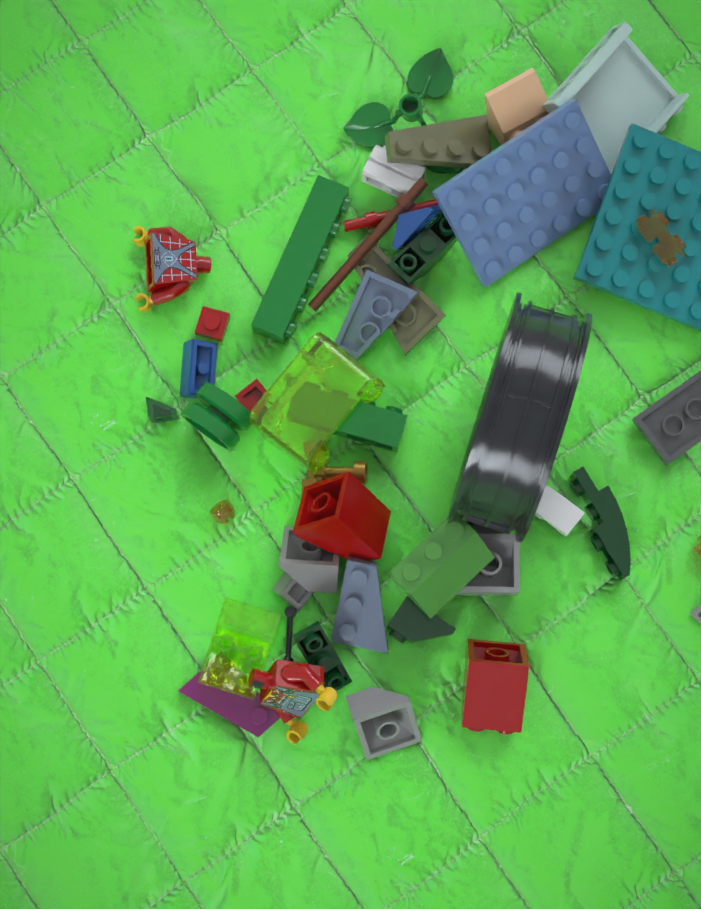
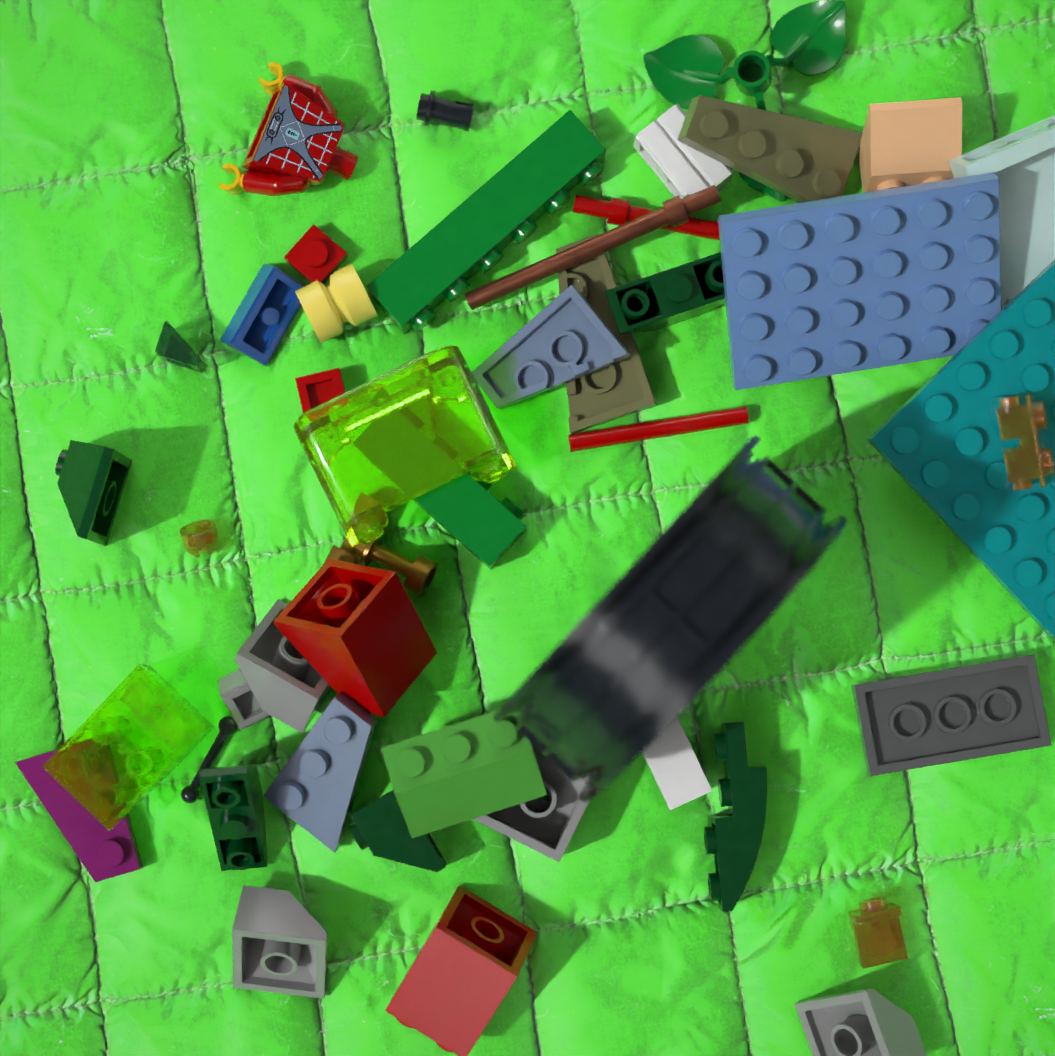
camera: 25 degrees right, 5 degrees up
green wheel [181,382,255,451] -> none
torso [248,659,337,744] -> none
blue slope [392,205,442,250] -> none
none -> dark green slope [55,440,132,546]
none -> light yellow wheel [295,263,378,344]
none -> black pin [416,90,474,132]
none -> red bar [568,406,749,452]

